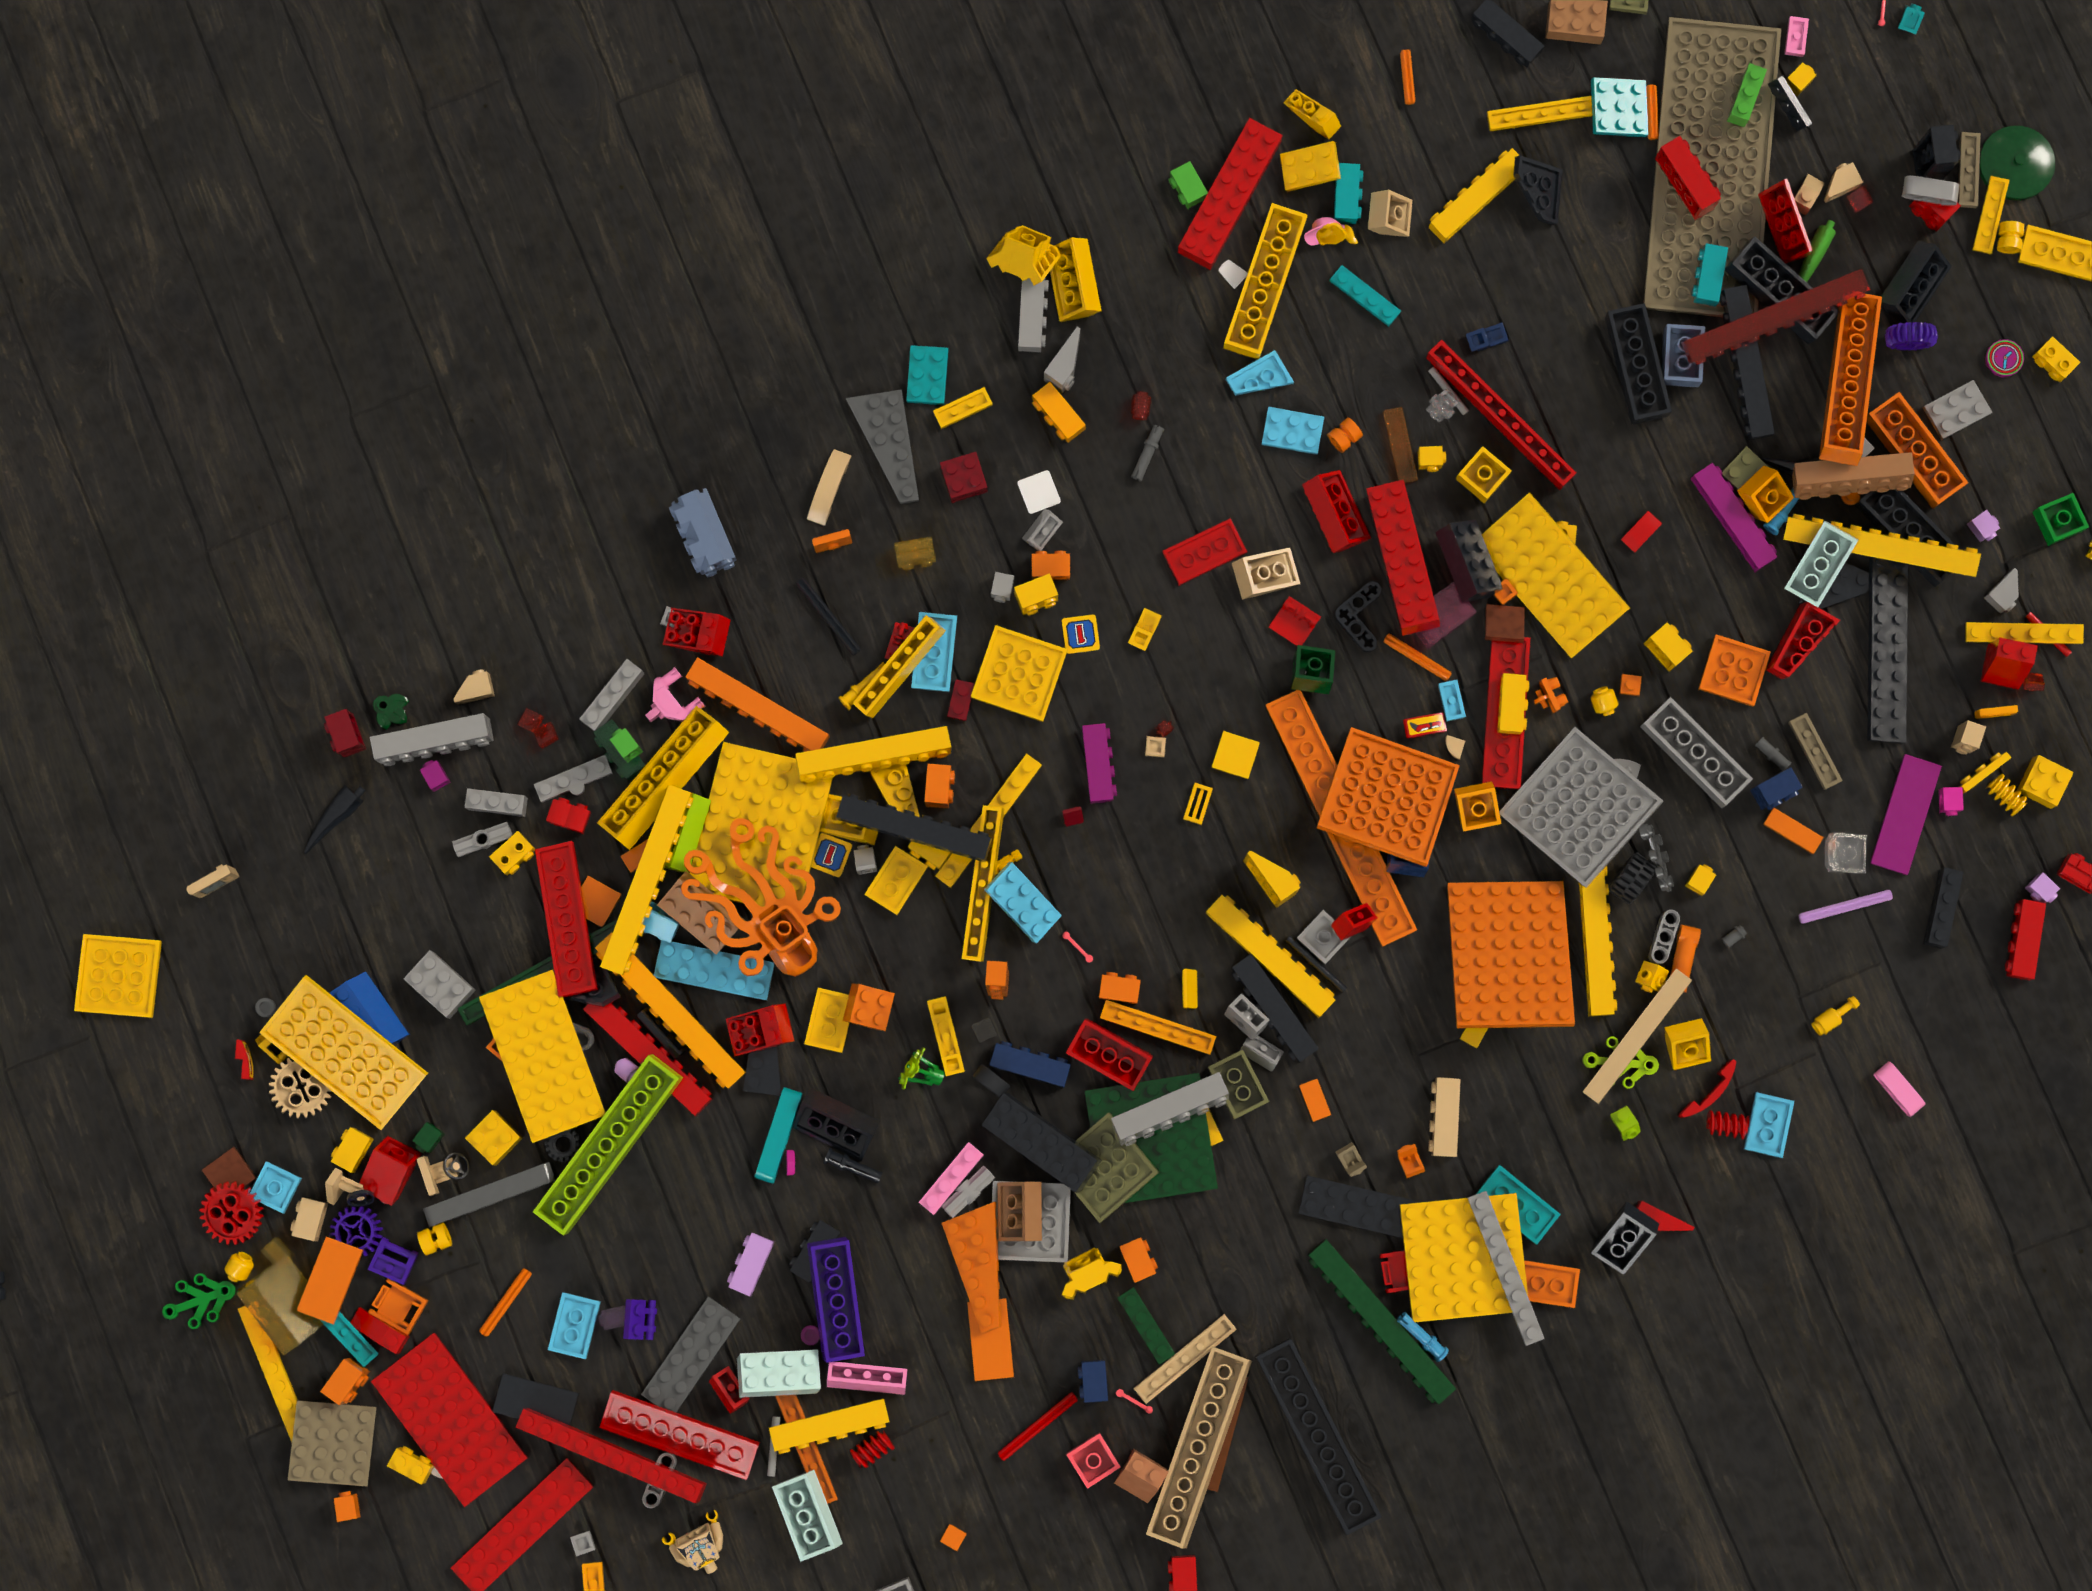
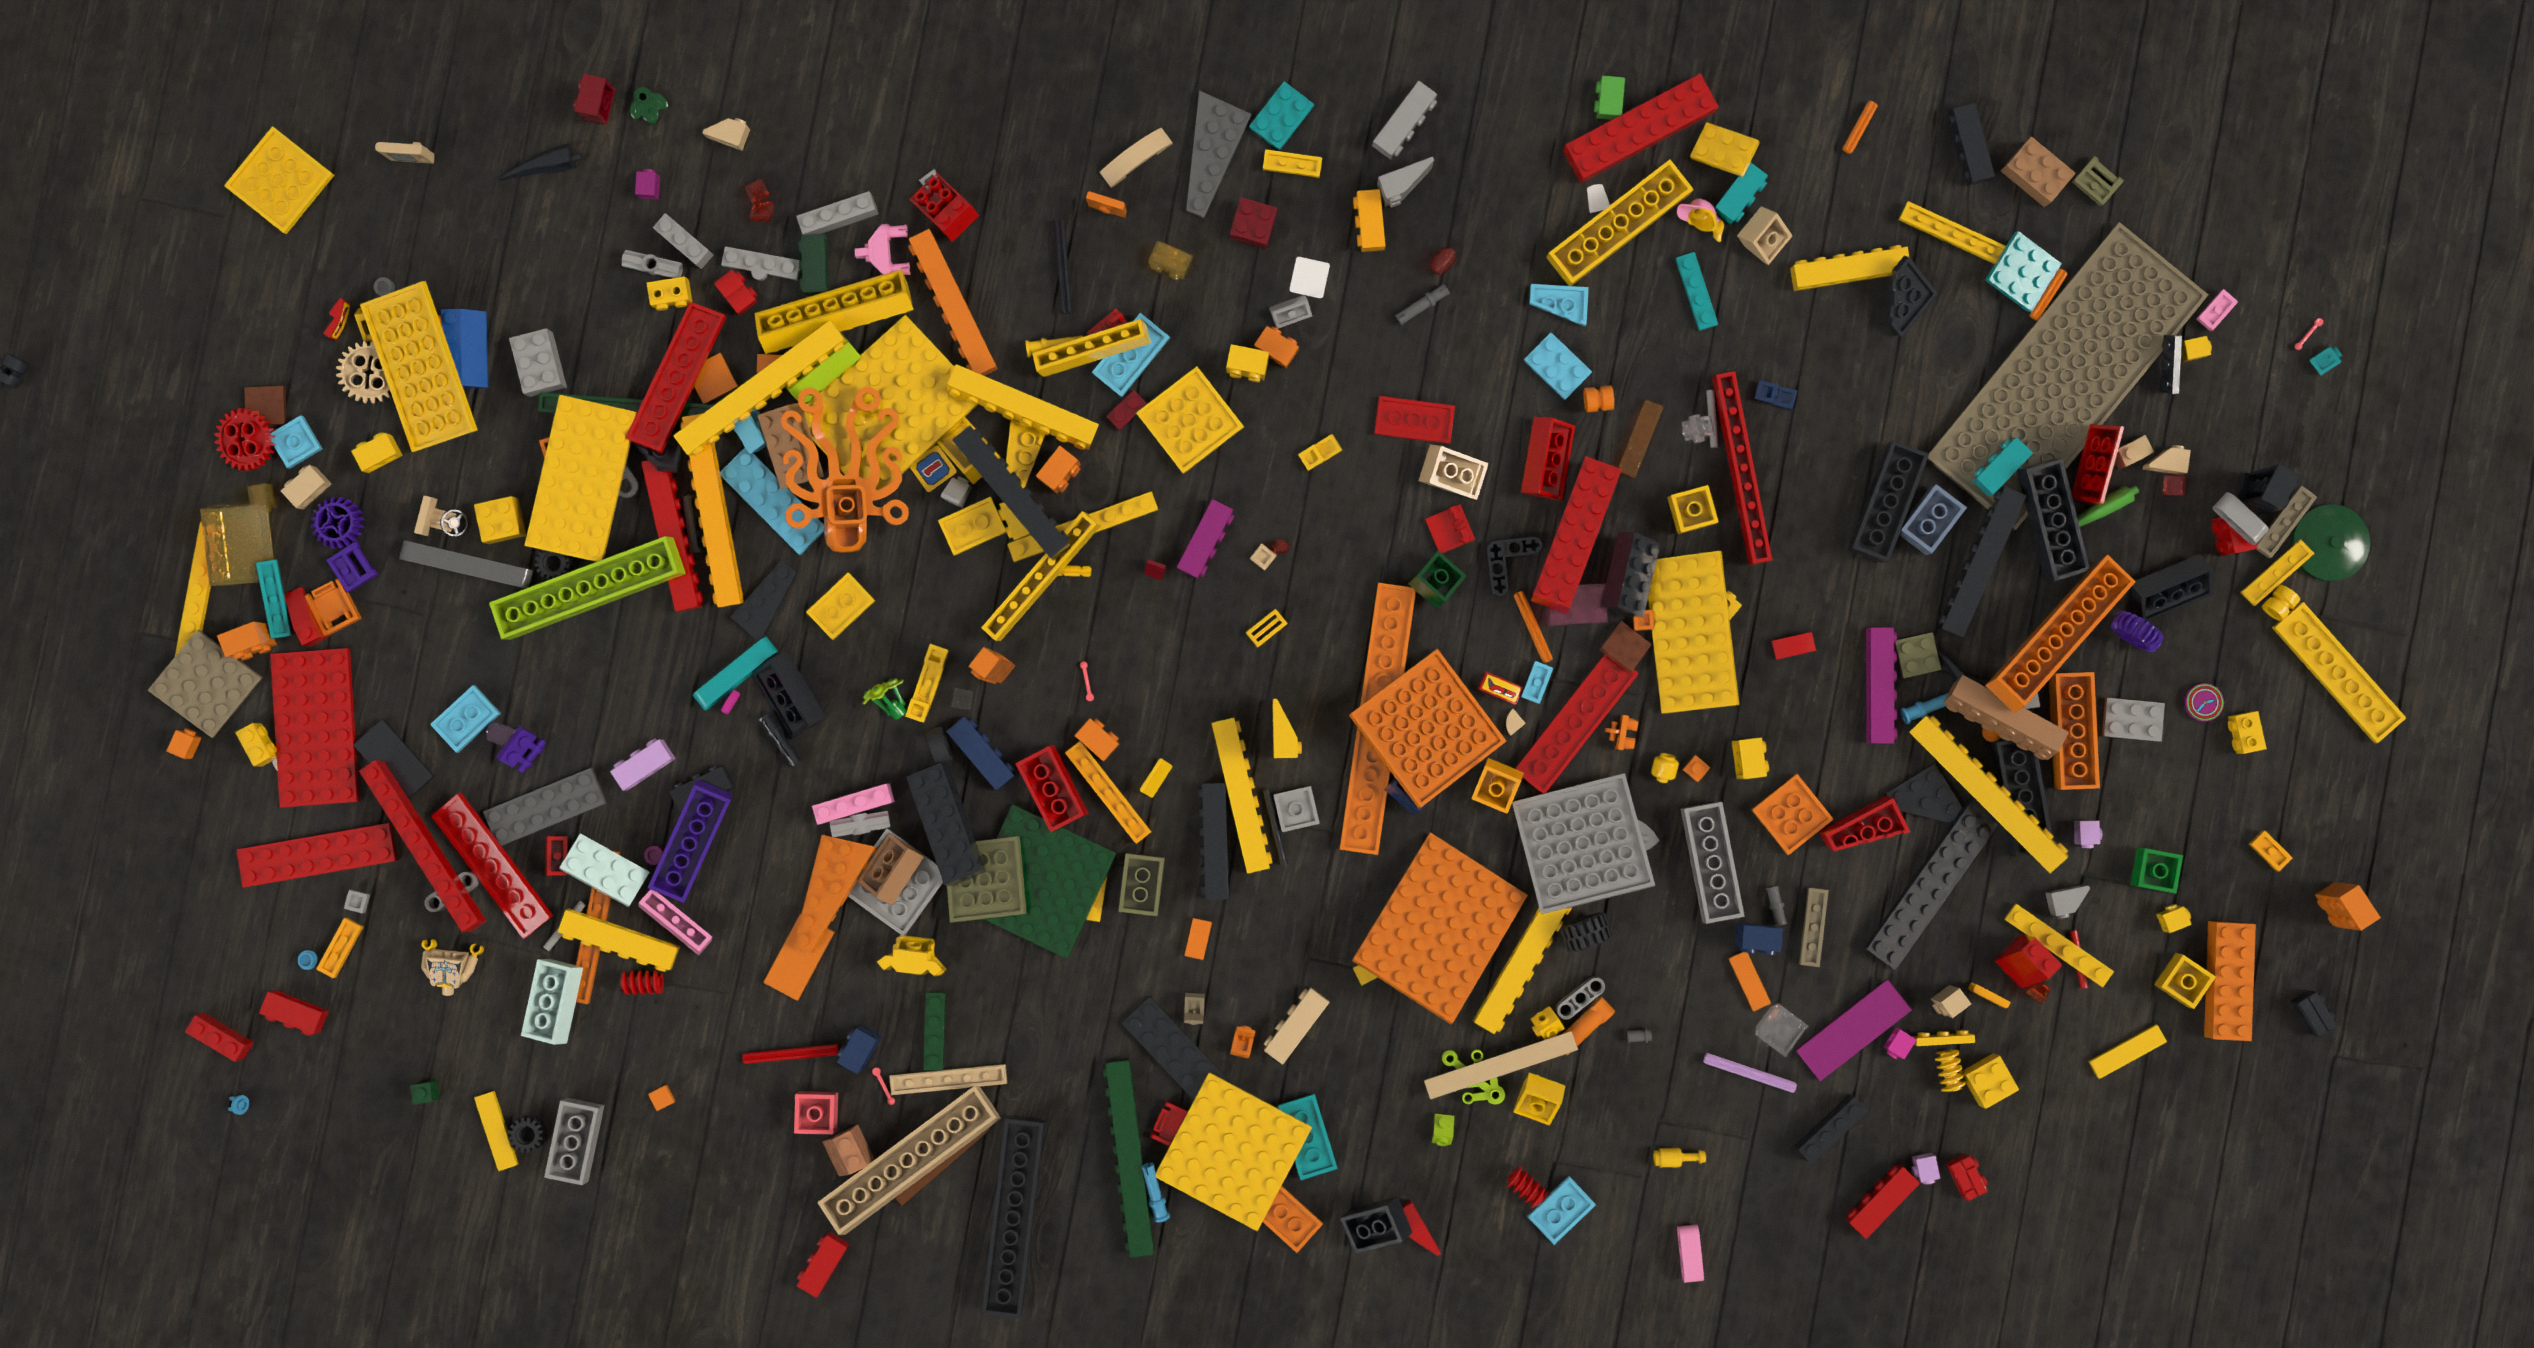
camera: 30 degrees right, 5 degrees up
green plant [162,1273,236,1329] -> none
yellow head [224,1252,254,1282] -> none
orange tile [296,1237,364,1324] -> none
tan piece [325,1168,375,1207] -> none
red slope [359,1136,422,1206] -> none
light grey brick [370,713,494,766] -> none
dark green brick [412,1122,445,1153] -> none
yellow wheel [417,1222,452,1256] -> none
orange axle [479,1268,532,1337] -> none
bright green brick [610,728,643,763] -> none
lavender brick [615,1058,639,1083] -> none
sand blue brick [669,488,736,577] -> none
red slope [726,1004,794,1057] -> none
orange brick [843,984,895,1031] -> none
medium azure plate [984,862,1062,943] -> none
yellow slope [986,225,1061,285] -> none
light grey brick [991,572,1014,603] -> none
yellow slope [1050,237,1101,322] -> none
sticker [1062,615,1100,654] -> none
light grey brick [1111,1072,1229,1146] -> none
orange brick [1119,1237,1158,1283] -> none
yellow tile [1212,731,1260,779] -> none
light grey brick [1224,994,1269,1041] -> none
light grey slope [1240,1036,1284,1071] -> none
yellow slope [1284,89,1341,139] -> none
red brick [1331,903,1378,941] -> none
yellow brick [1418,446,1446,472] -> none
light grey plate [1467,1191,1545,1346] -> none
yellow brick [1497,673,1529,735] -> none
dark grey plant [1639,824,1674,892] -> none
red brick [1655,136,1721,220] -> none
red slope [1678,1059,1736,1118] -> none
clear red brick [1681,269,1870,365] -> none
yellow brick [1685,864,1716,896] -> none
bright green brick [1727,63,1767,127] -> none
light orange brick [1737,466,1794,523] -> none
light aqua brick [1785,521,1859,607] -> none

